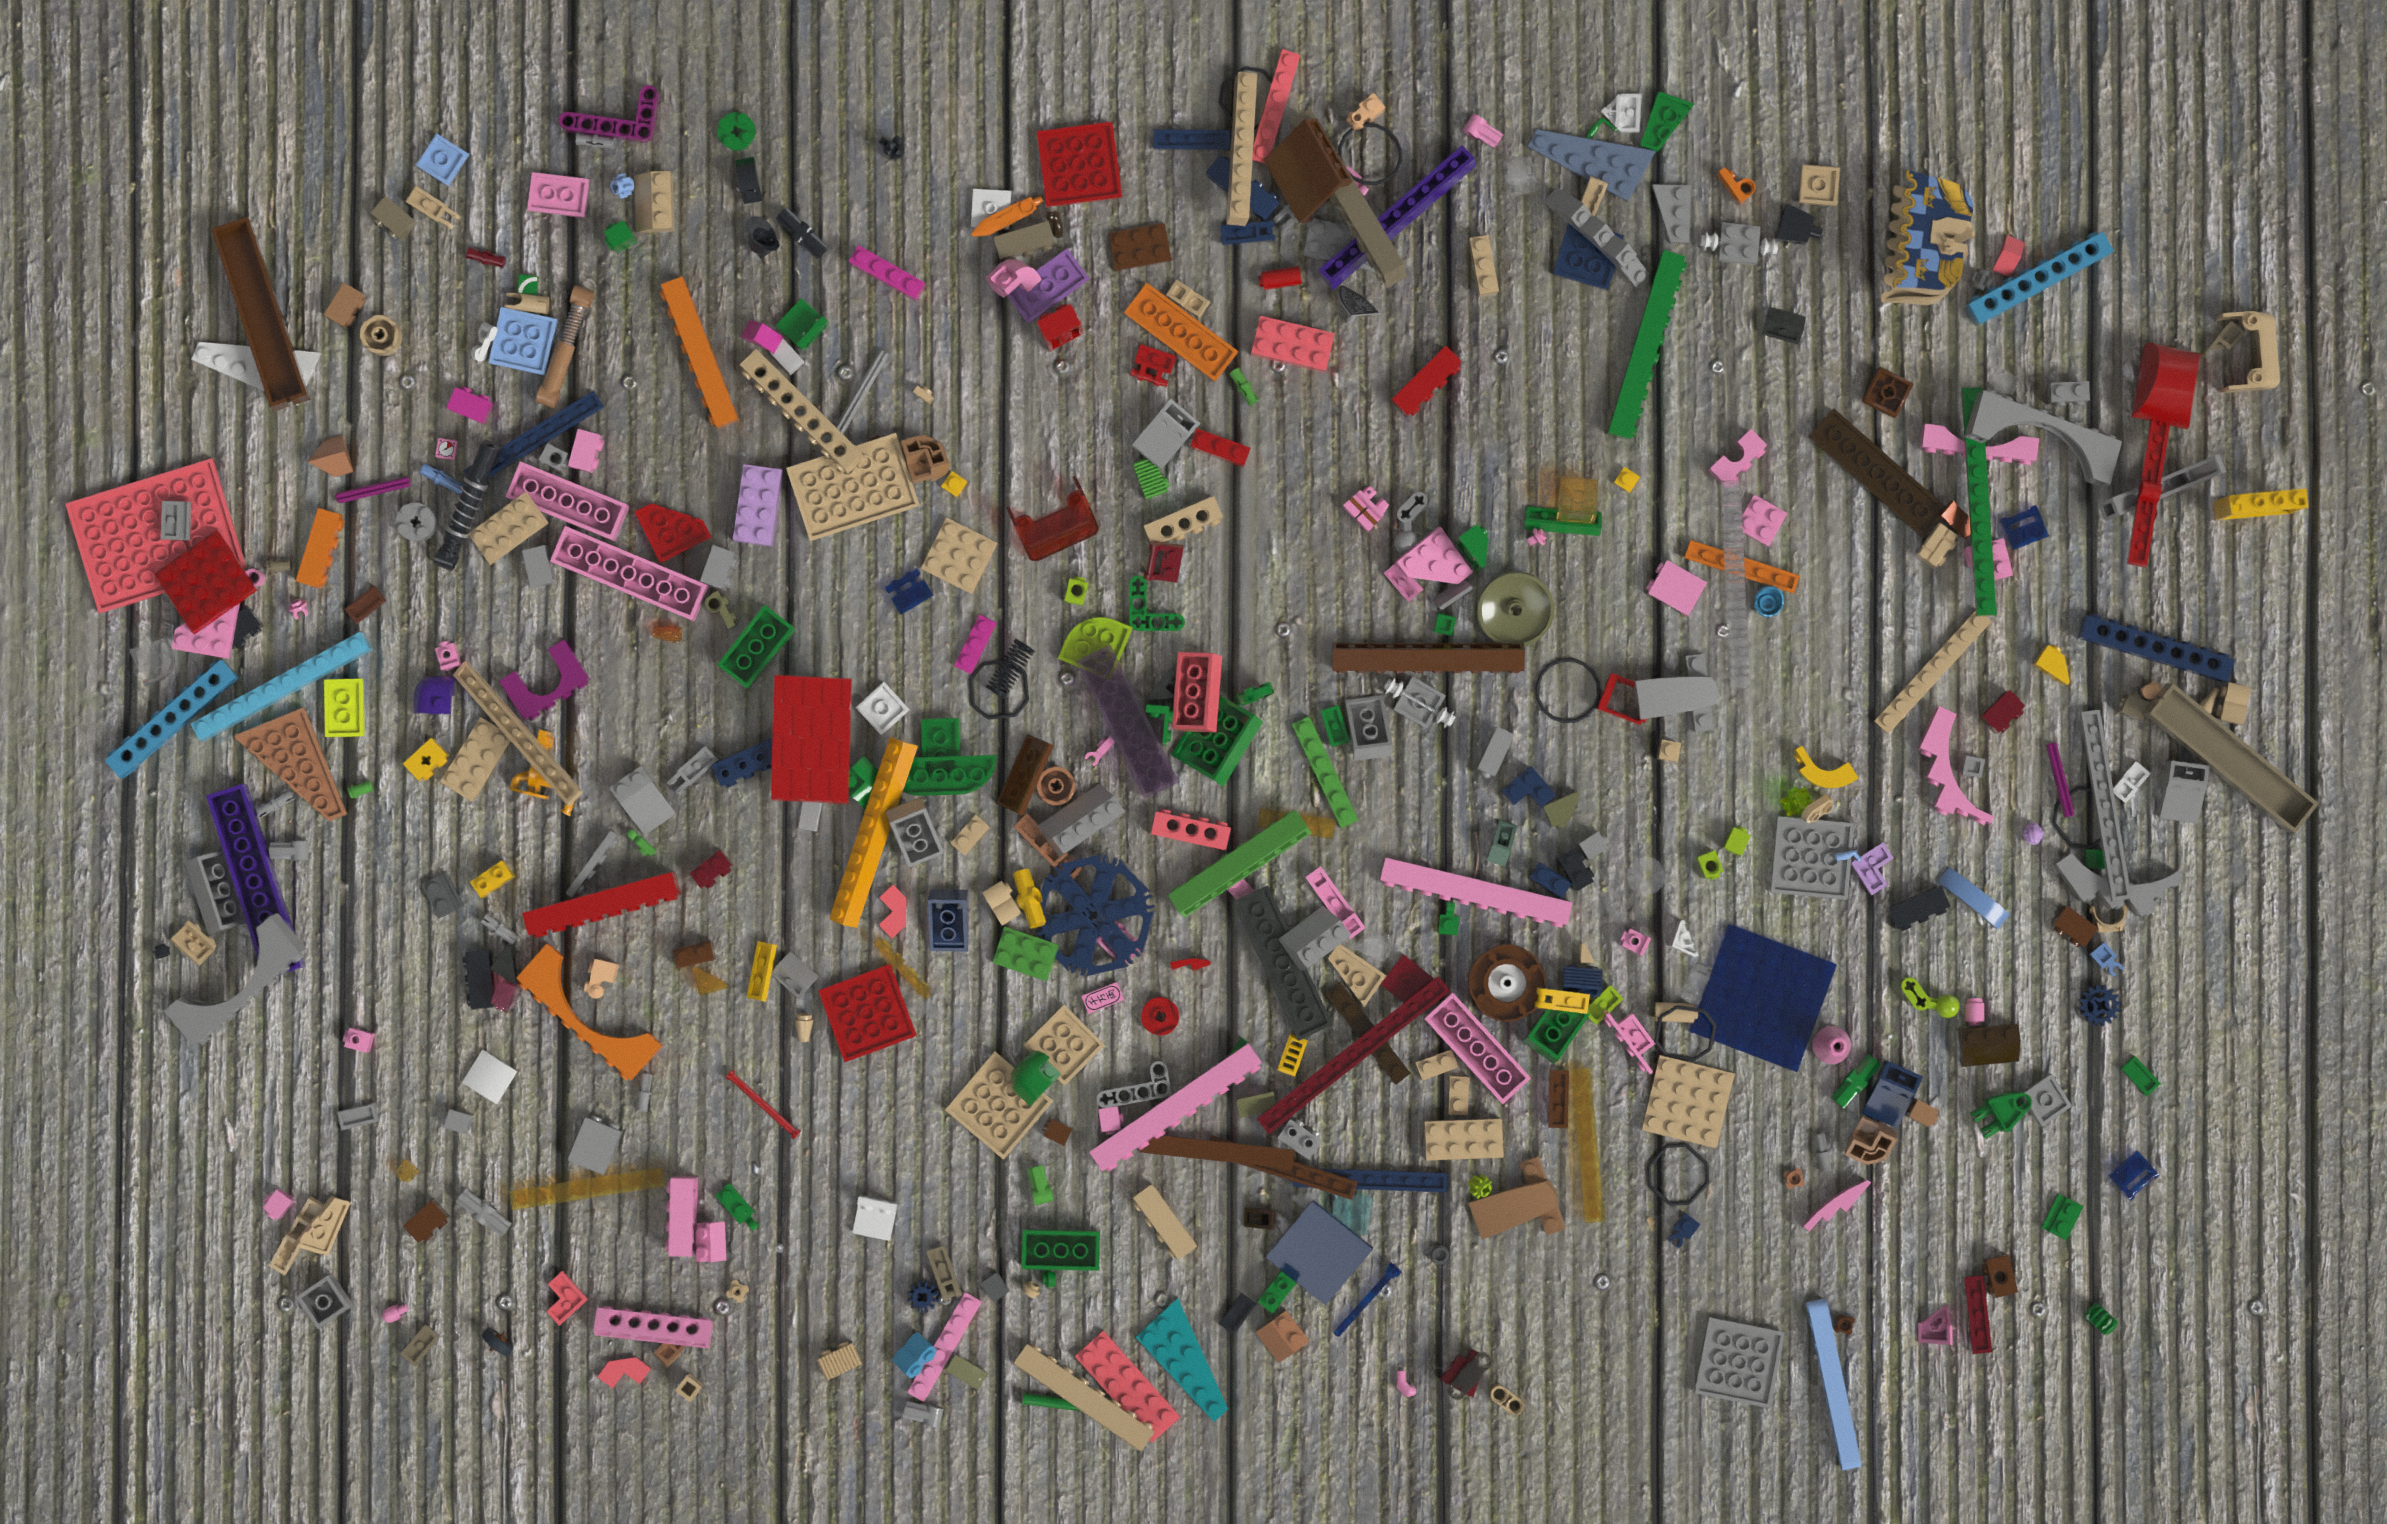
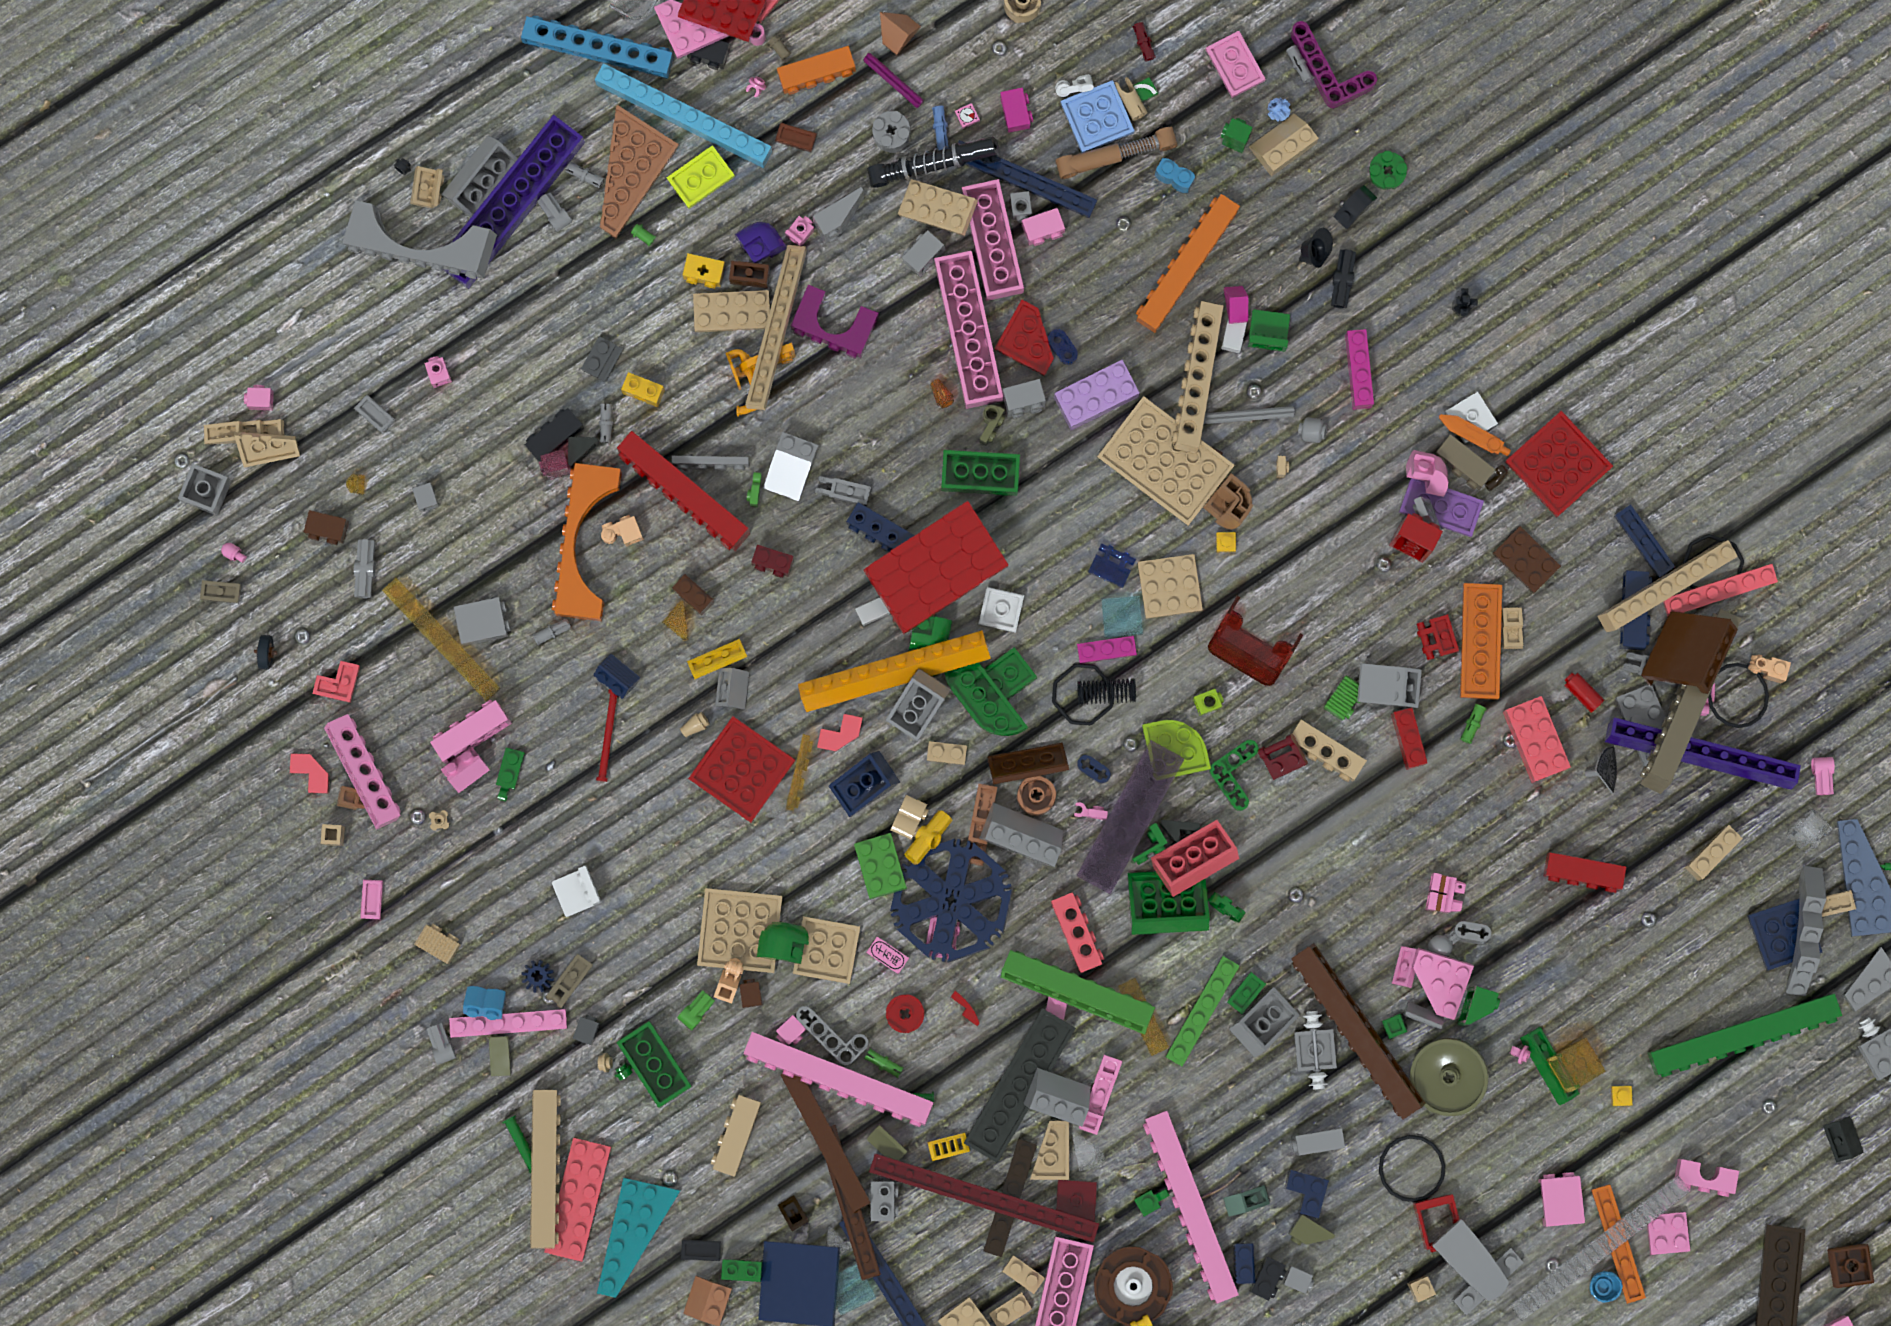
camera: 60 degrees right, 5 degrees down
white slope [462,1050,517,1104] -> none
dark blue plate [1221,221,1276,246] -> none
none -> bright pink tile [361,880,383,920]
none -> dark blue brick [593,654,641,699]
none -> light nougat brick [714,958,744,1004]
none -> reddish brown brick [729,261,770,288]
none -> light grey slope [813,187,864,244]
none -> bright green pin [864,1048,904,1078]
none -> clear blue plate [1048,329,1078,365]
none -> dark blue beam [1077,755,1110,784]
none -> clear light blue plate [1101,596,1143,638]
none -> dark azure brick [1155,158,1195,193]
none -> light grey head [1298,417,1327,443]
none -> light grey wing [1413,497,1444,536]

